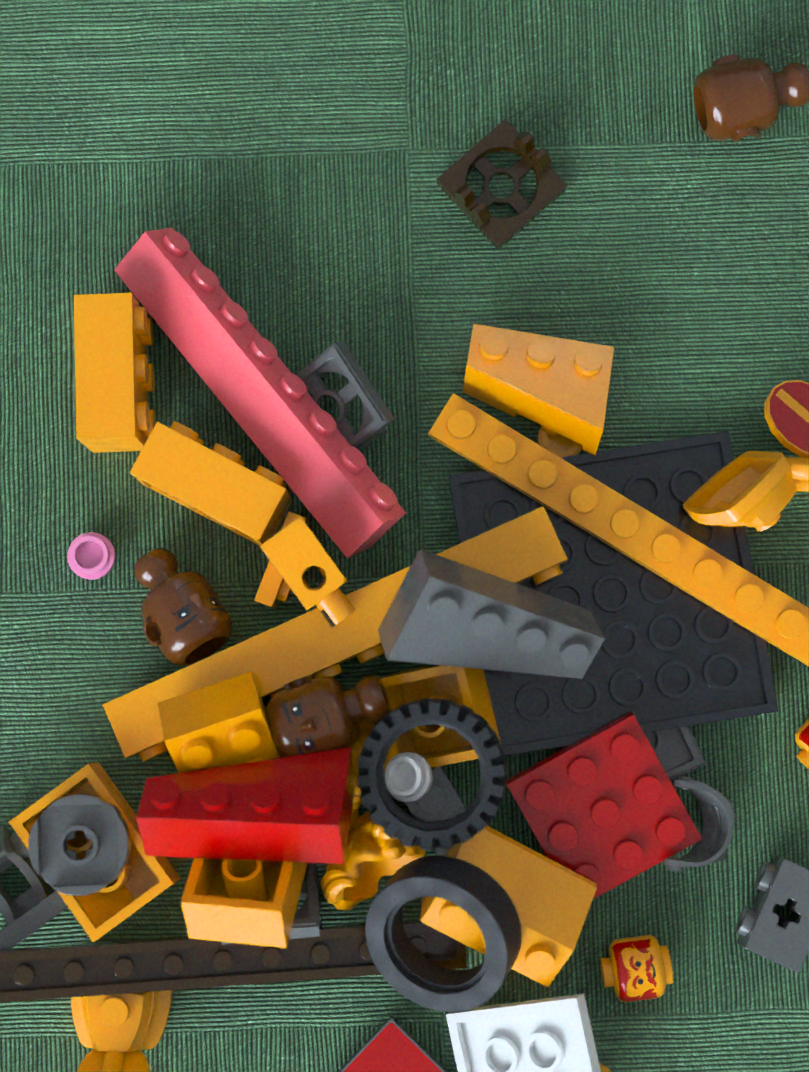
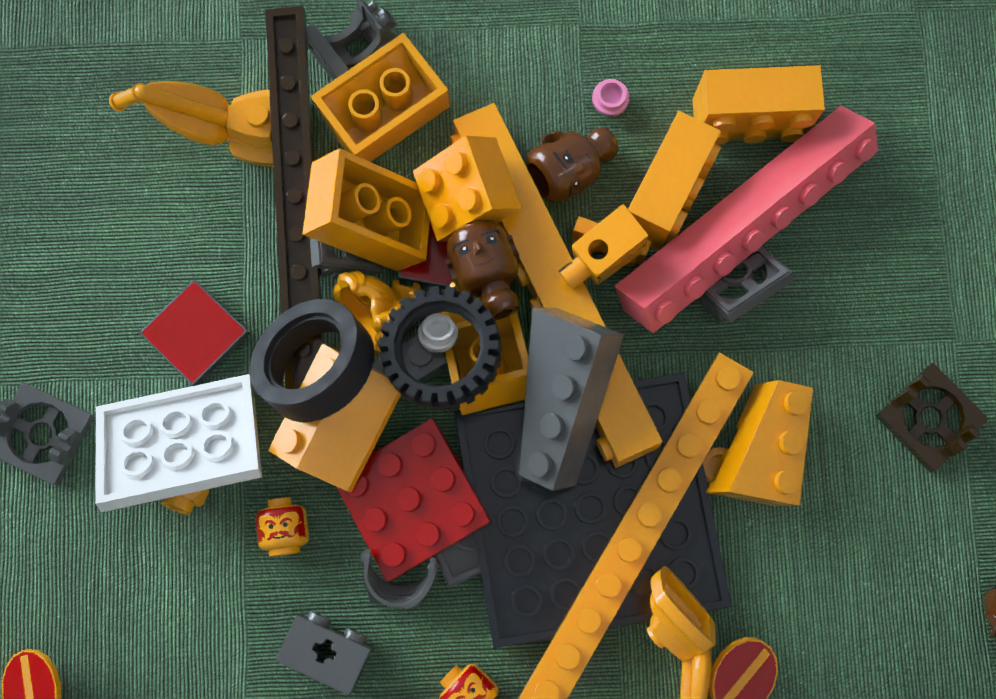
camera: 85 degrees right, 5 degrees down
dark grey plate [28,794,131,896] -> none
red wedge [136,747,356,864] -> none

